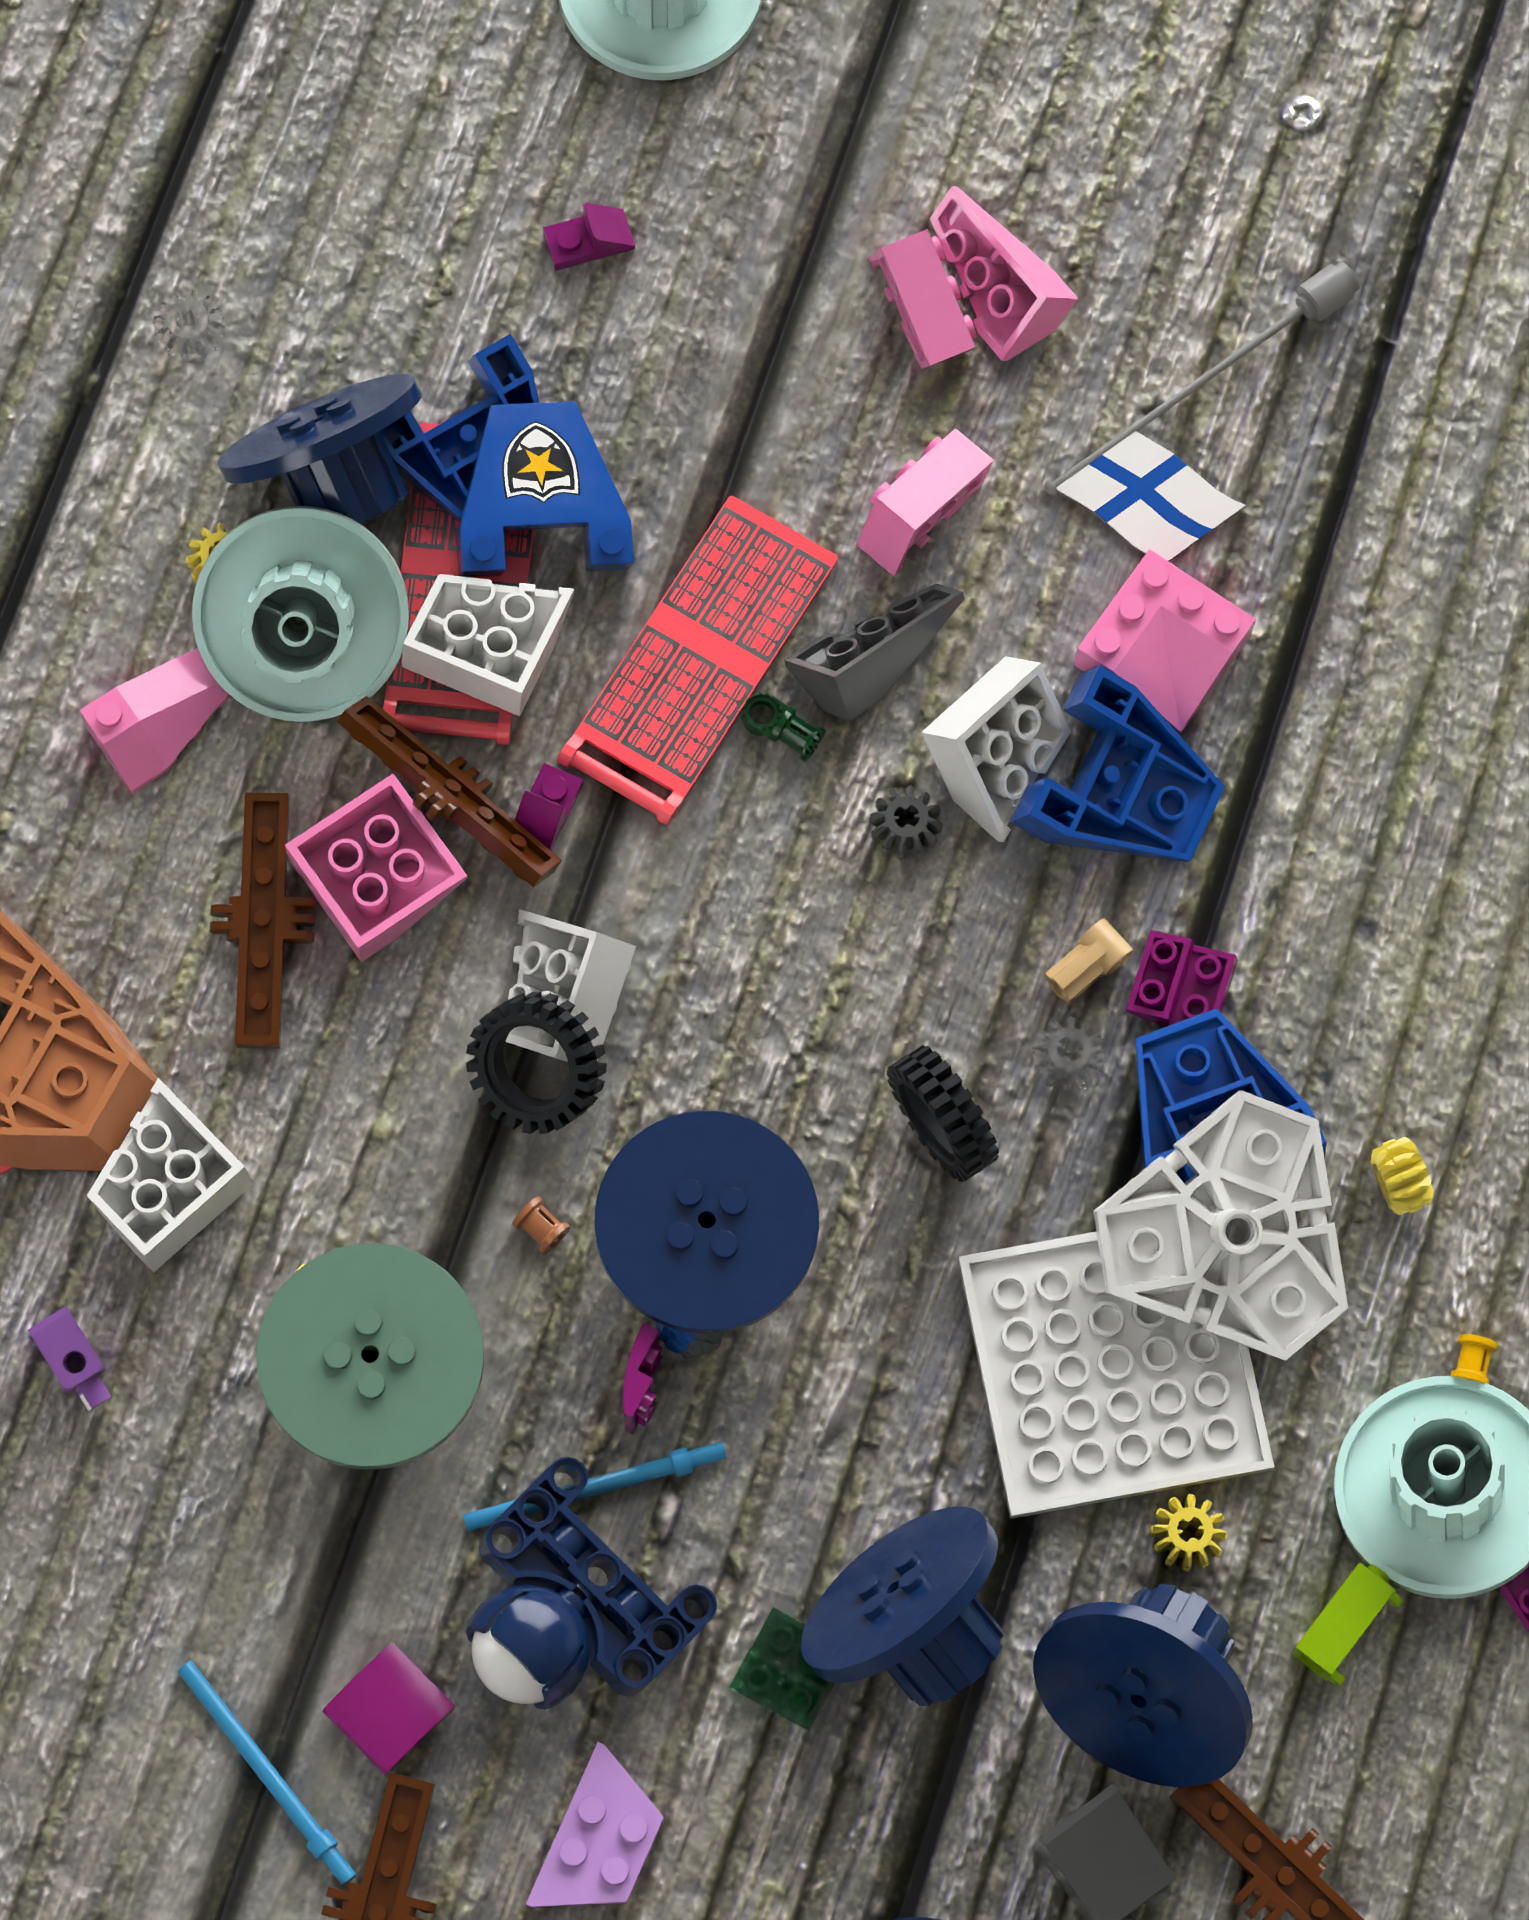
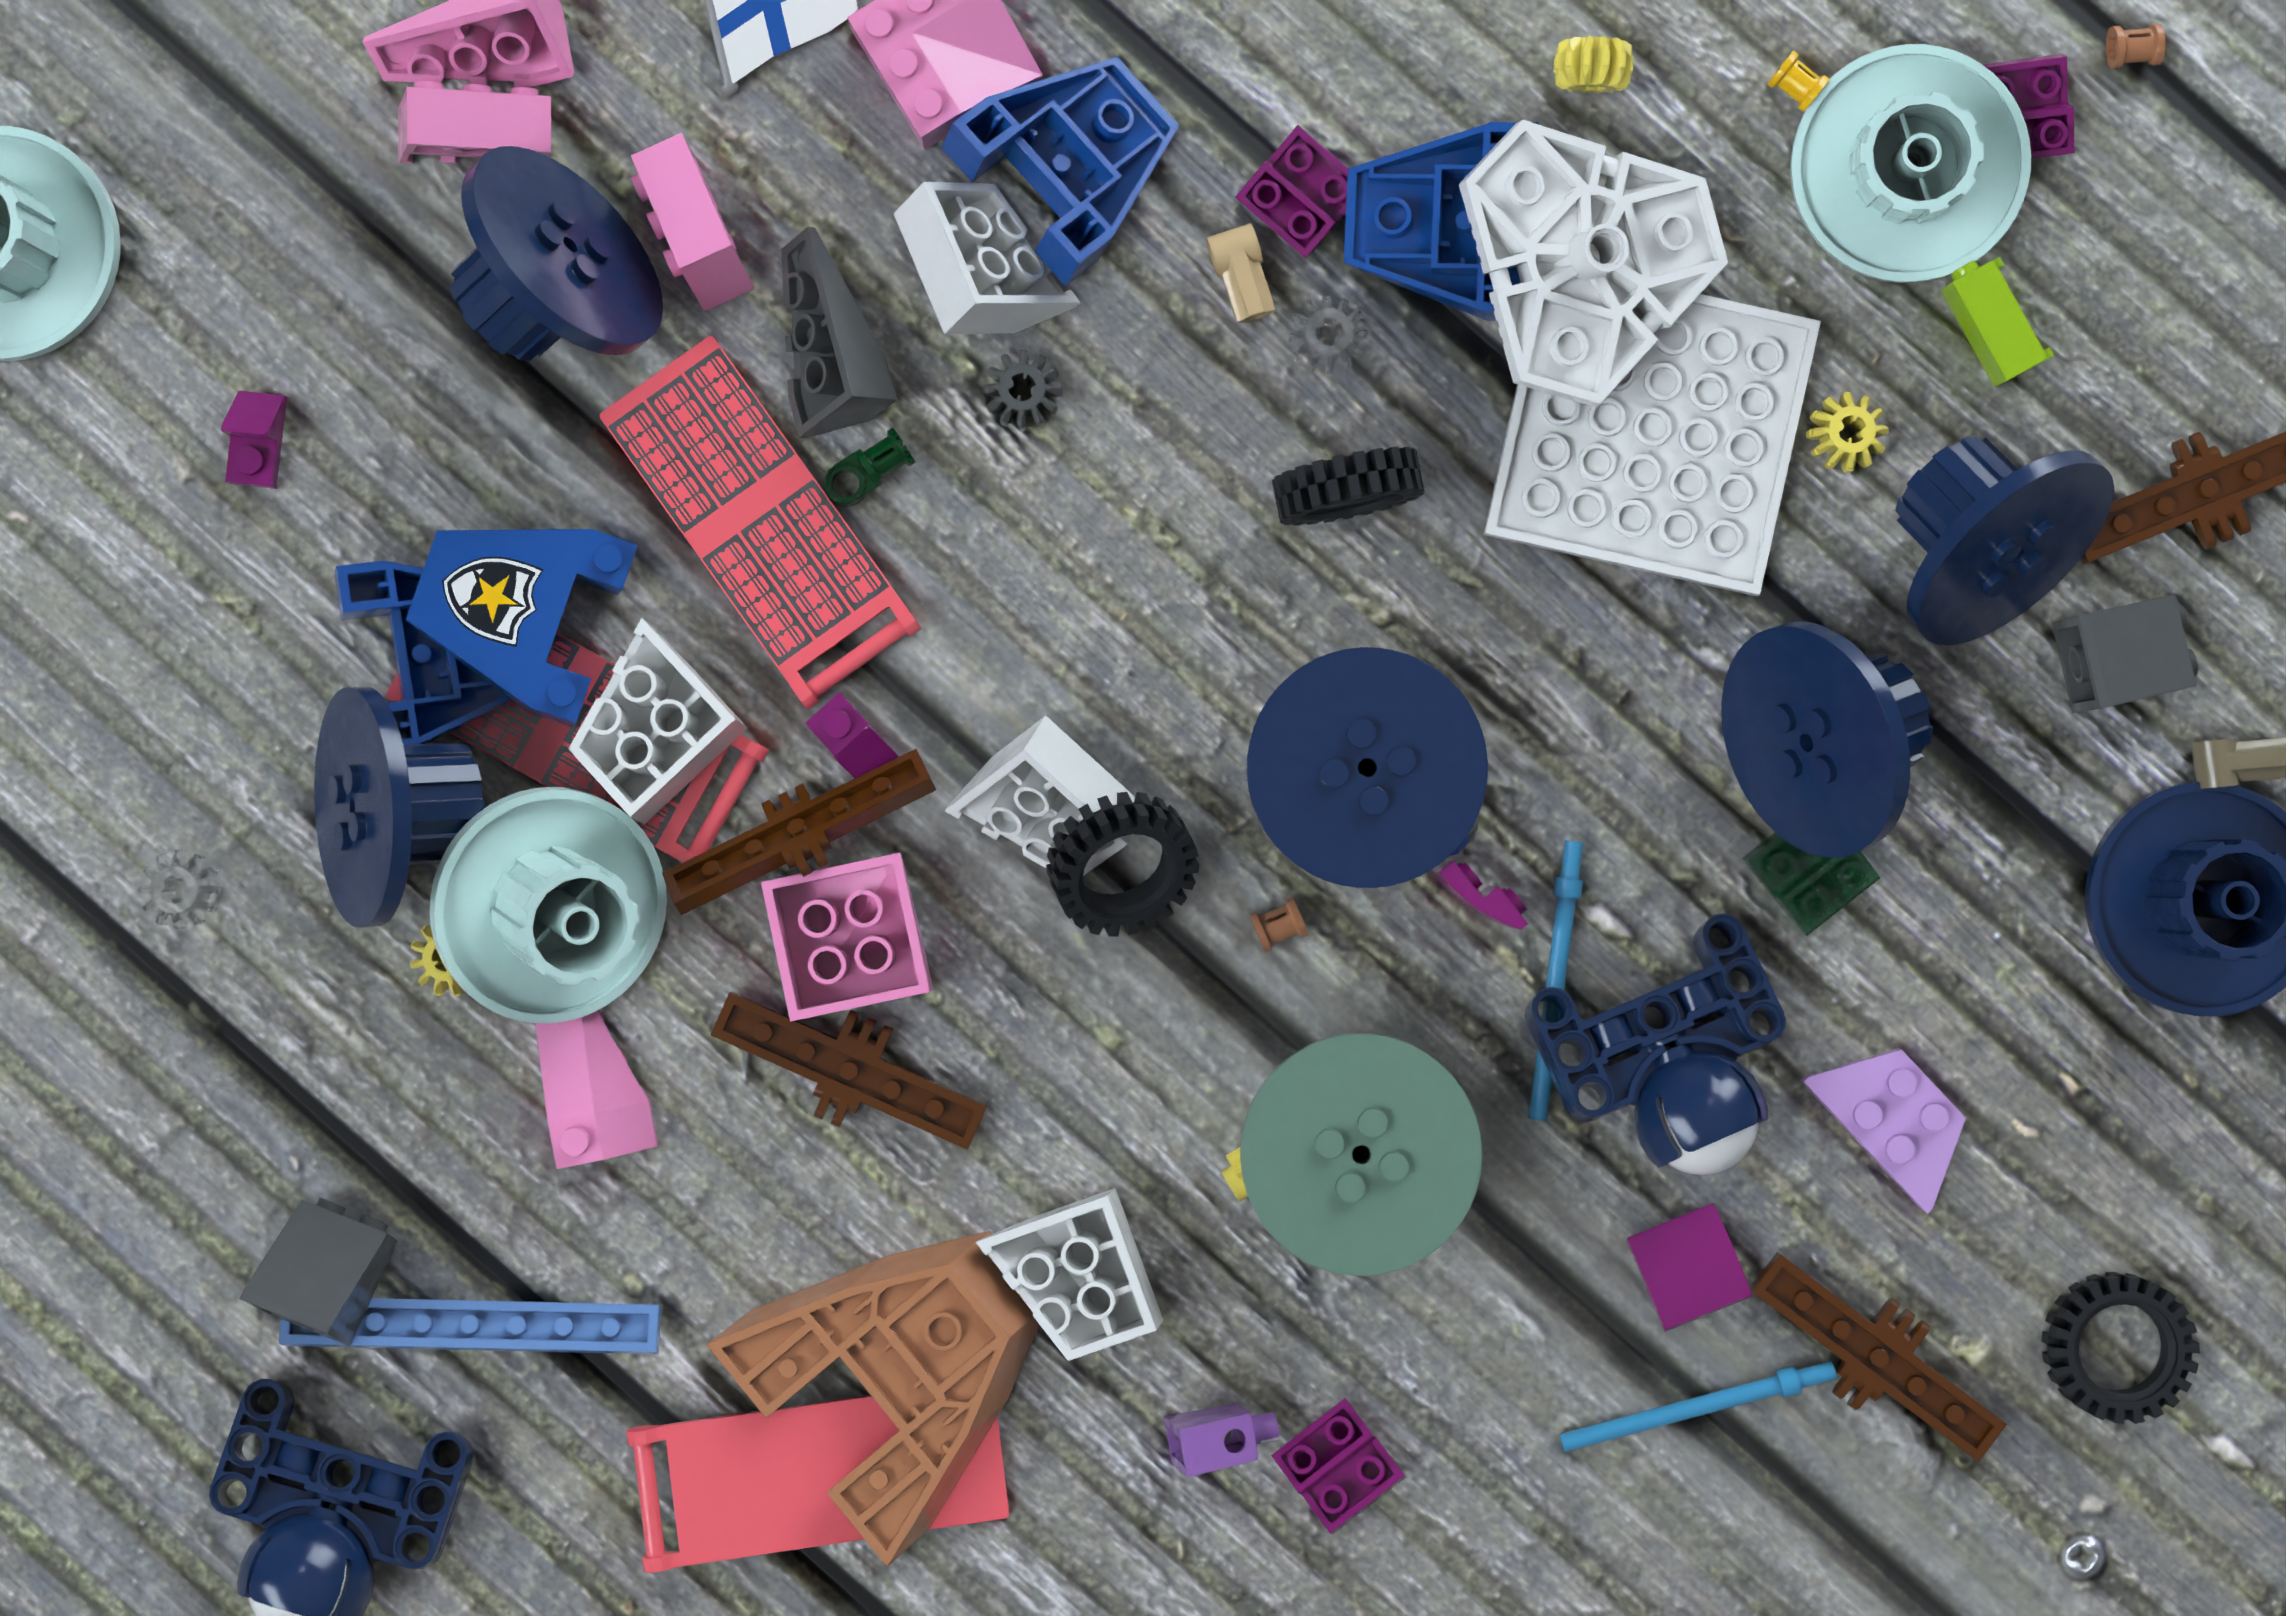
camera: 60 degrees left, 15 degrees up
none -> dark blue piece [450,146,663,361]
none -> magenta slope [1271,1398,1406,1535]

